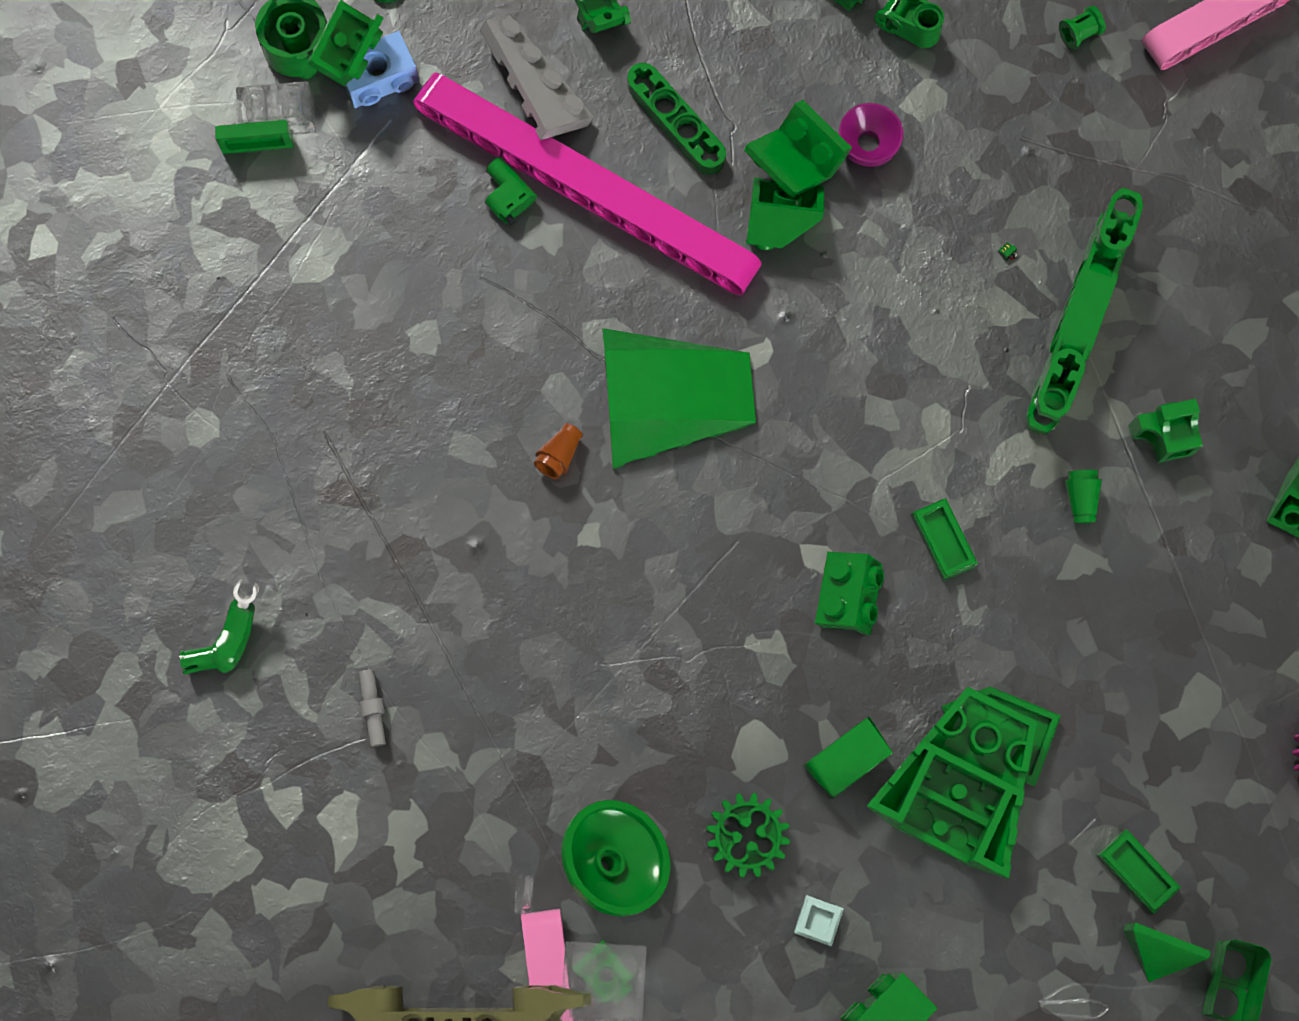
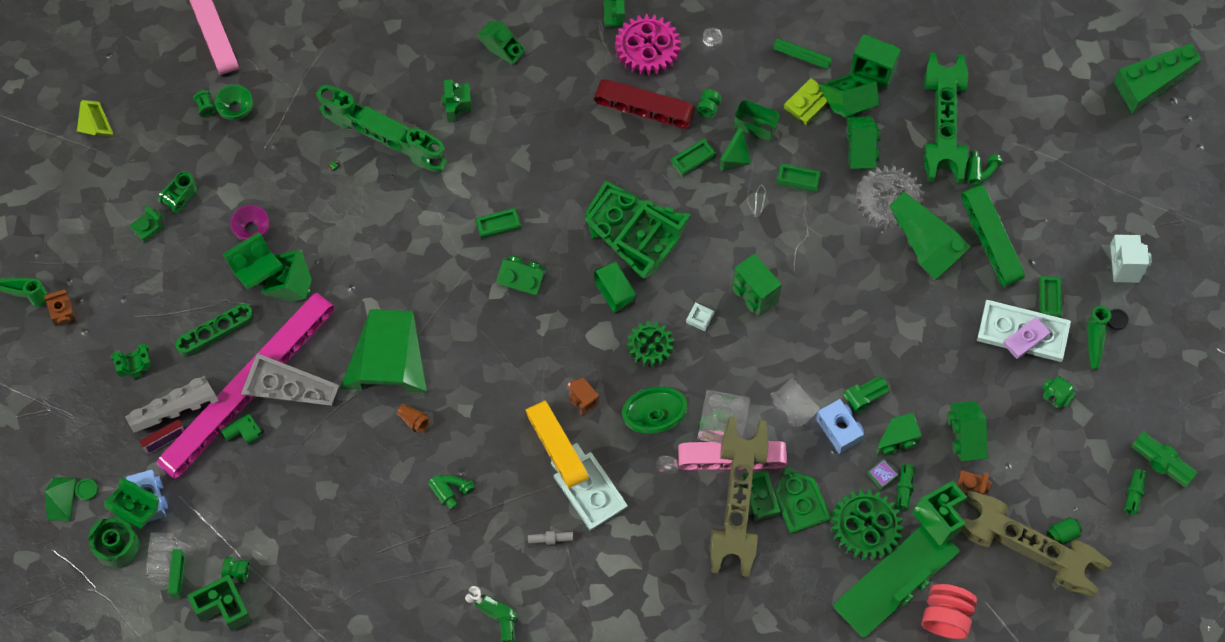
camera: 80 degrees left, 10 degrees down
green cone [1065,470,1102,524] -> none
none -> tile [139,420,185,455]
none -> green brick [187,575,252,631]
none -> green piece [215,85,253,120]
none -> green wheel [221,556,250,583]
none -> light grey wing [240,353,339,406]
none -> green plant [428,475,476,510]
none -> yellow beam [525,400,589,489]
none -> light aqua tile [551,443,628,532]
none -> dark orange brick [566,377,599,416]
none -> dark red beam [594,79,695,129]
none -> green wheel [696,89,722,118]

